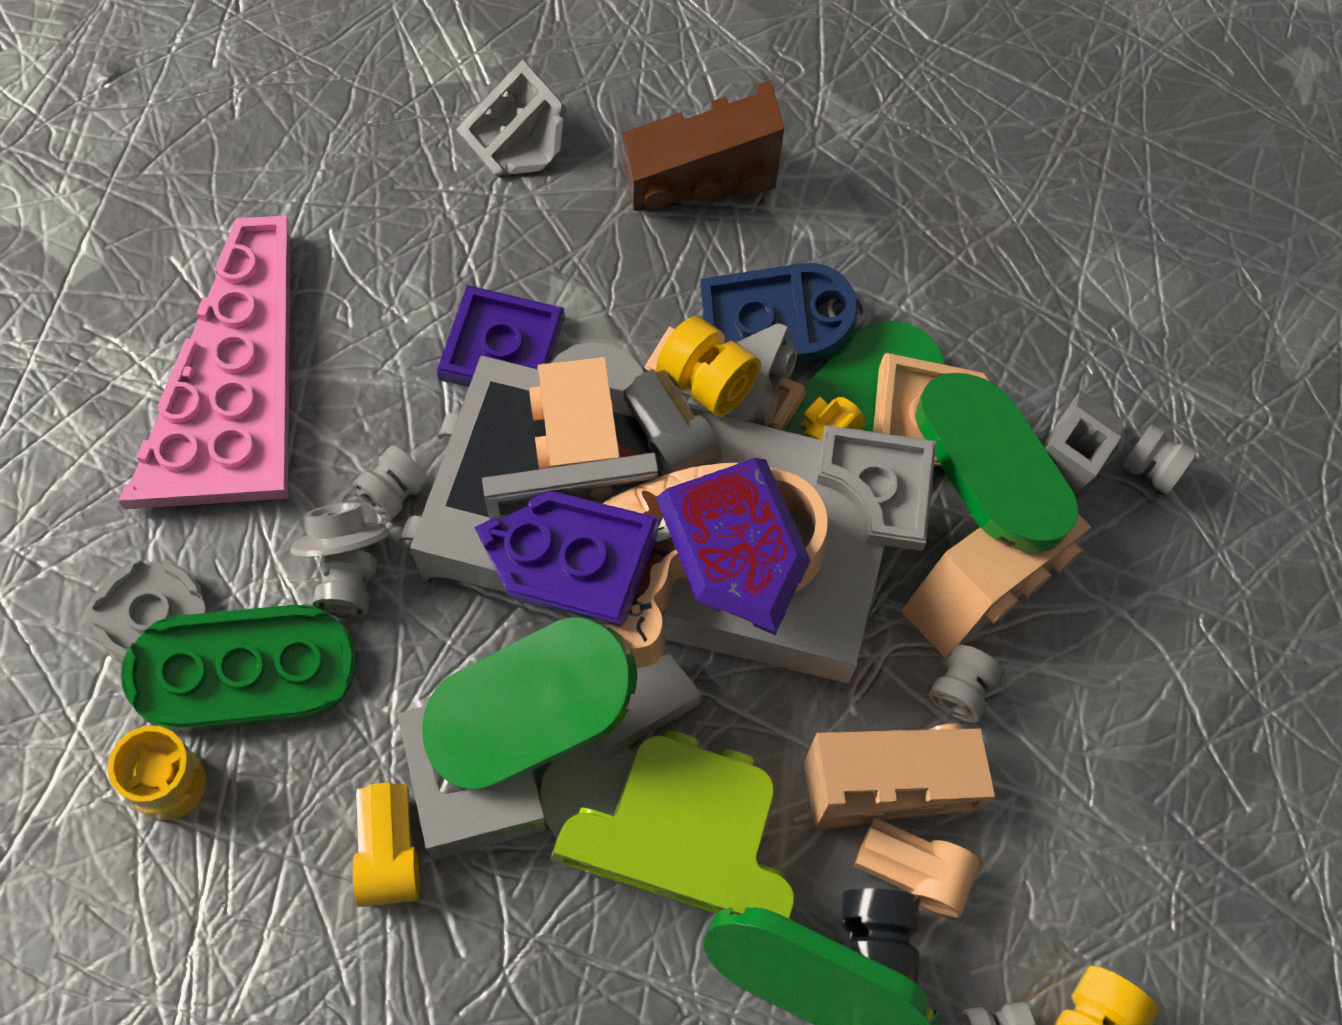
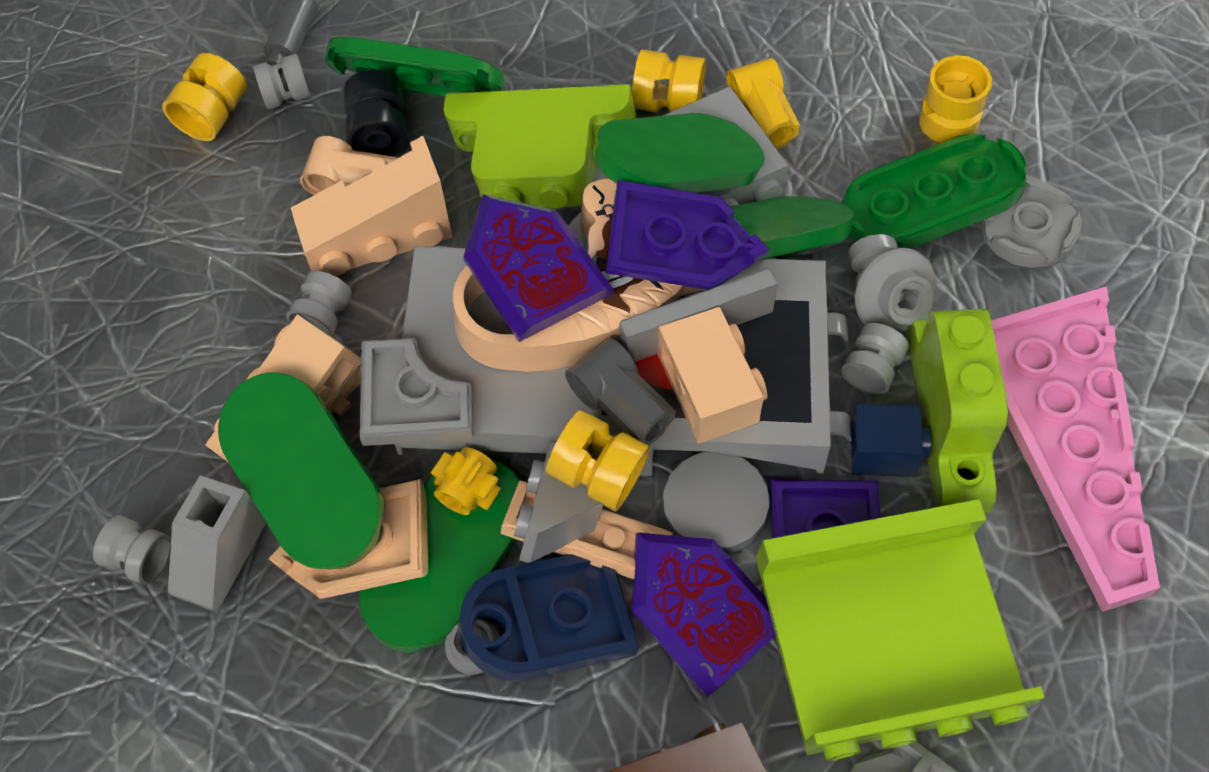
camera: 175 degrees right, 5 degrees down
none -> dark purple tile [631,533,775,698]
none -> yellow wheel [632,49,706,113]
none -> green tile [730,196,854,260]
none -> lime panel [755,499,1045,761]
none -> dark blue brick [850,404,931,477]
none -> lime brick [906,309,1008,513]

